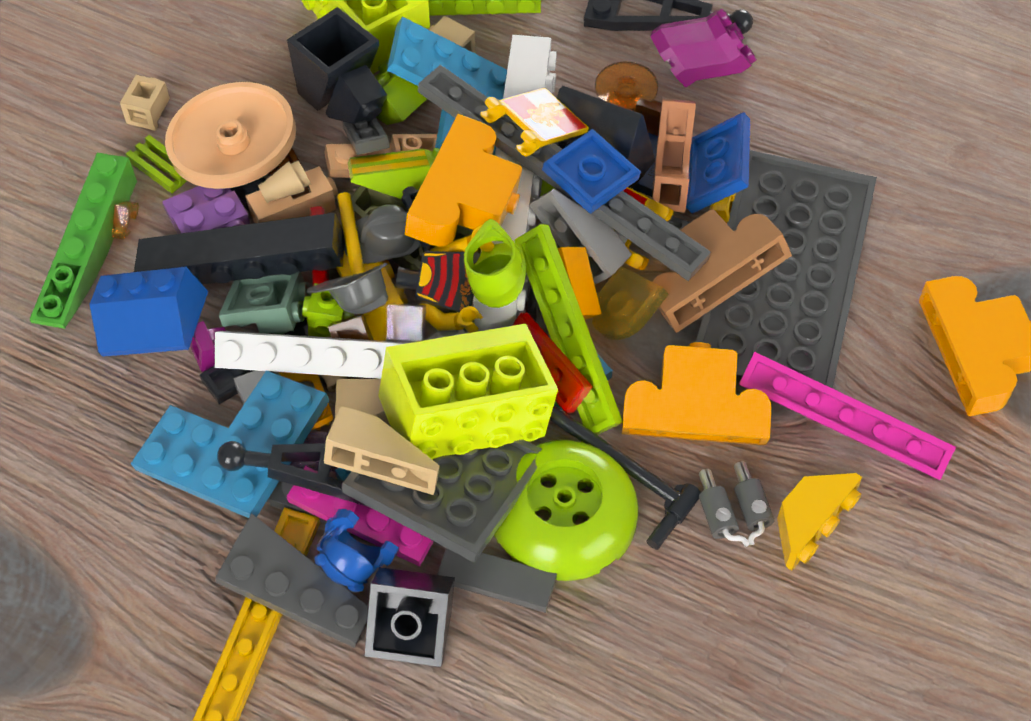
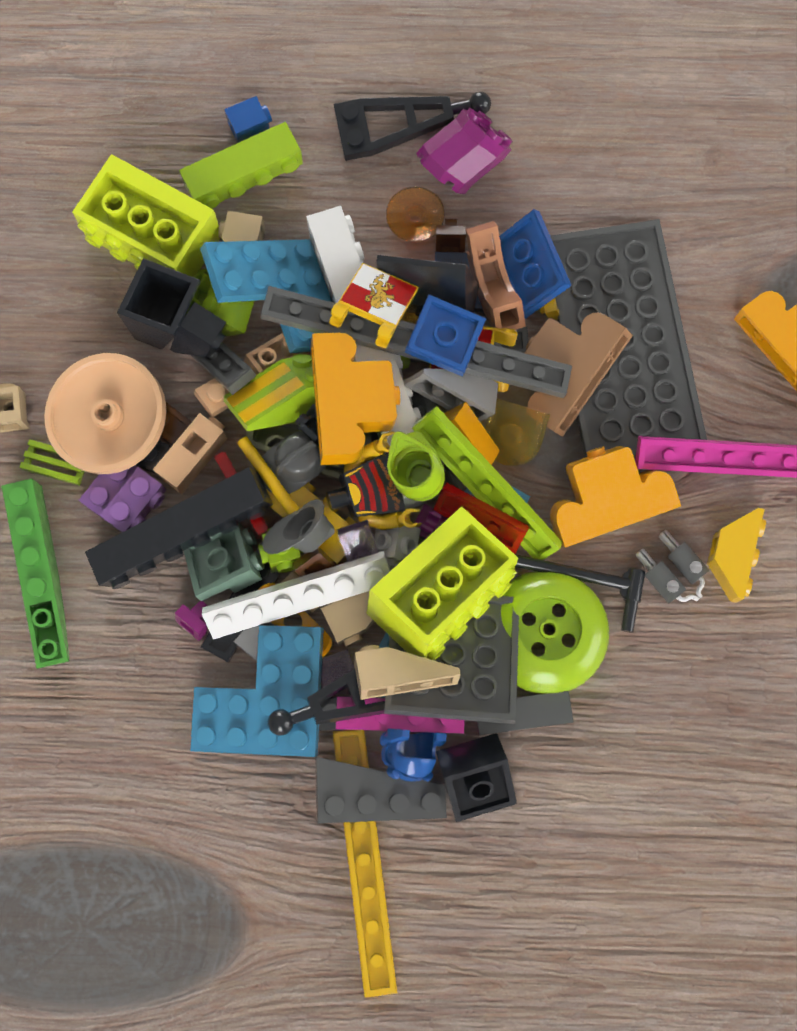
camera: 25 degrees left, 20 degrees up
blue slope [90,267,208,357] -> none
clear orange tile [112,201,139,240] -> none
tan cone [258,160,311,203] -> none

